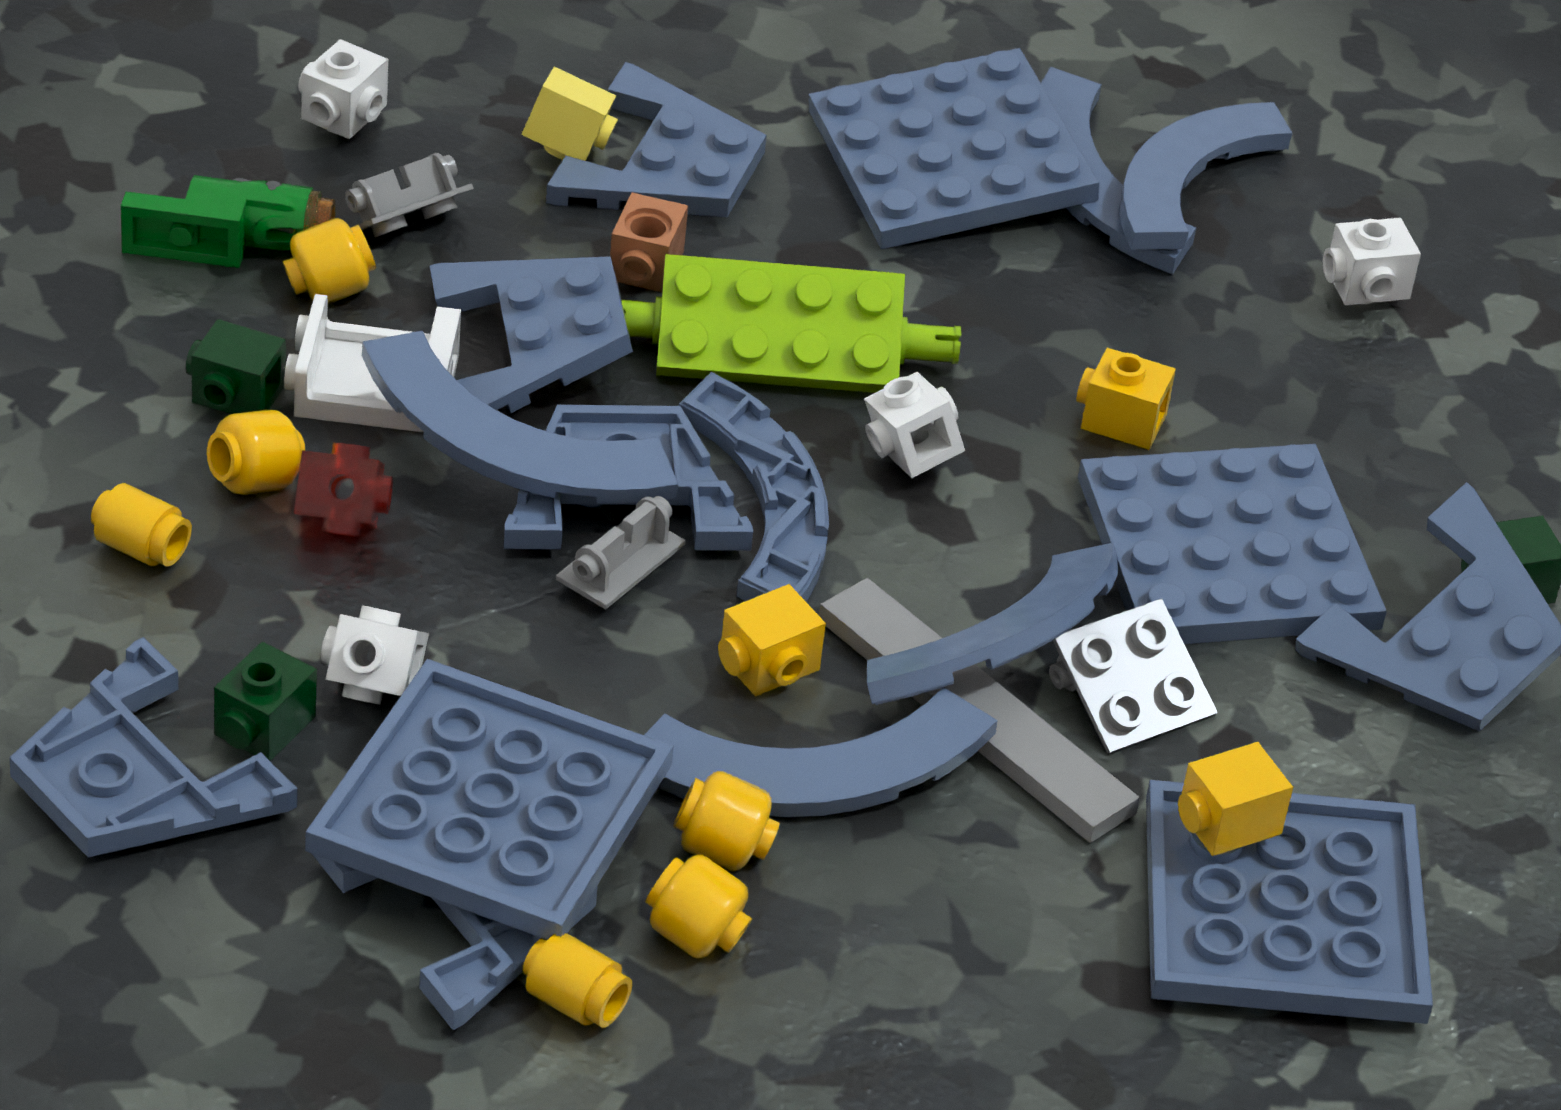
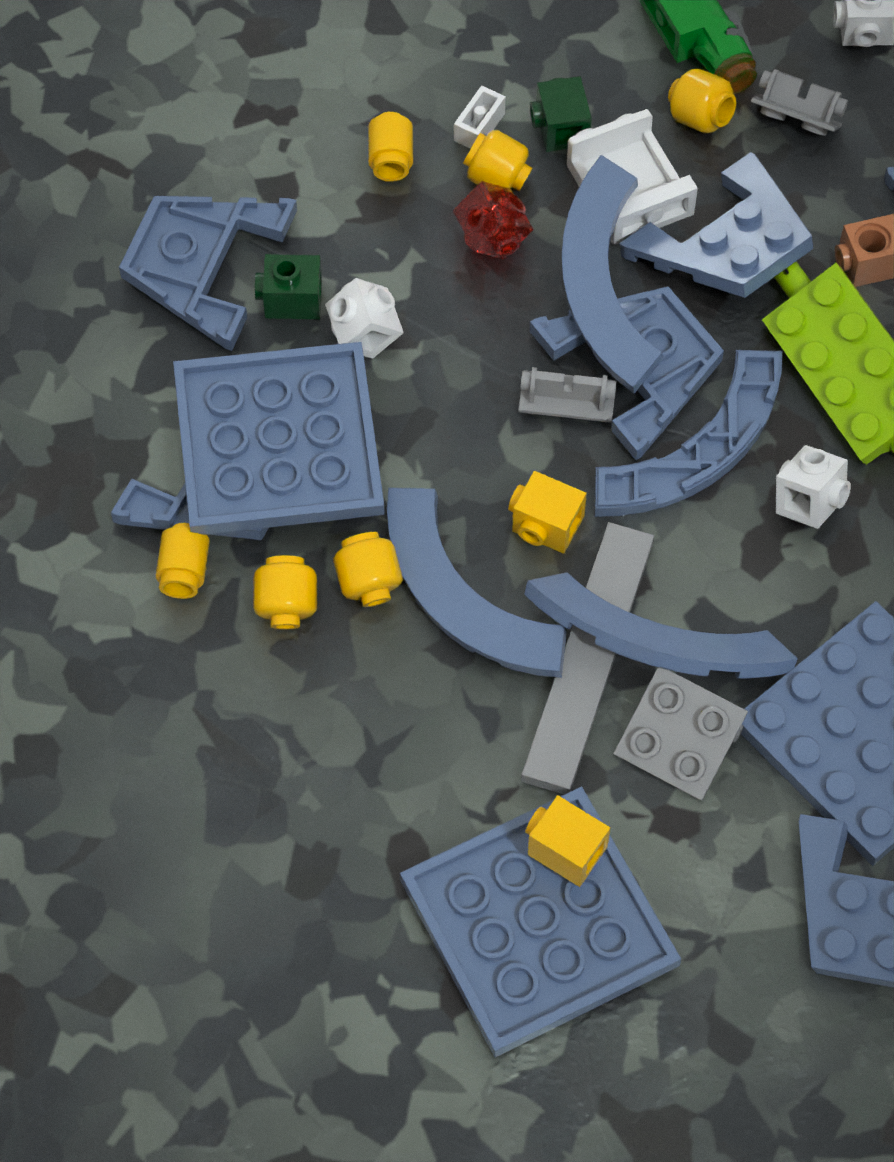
camera: 65 degrees right, 20 degrees up
none -> white piece [454,85,506,149]

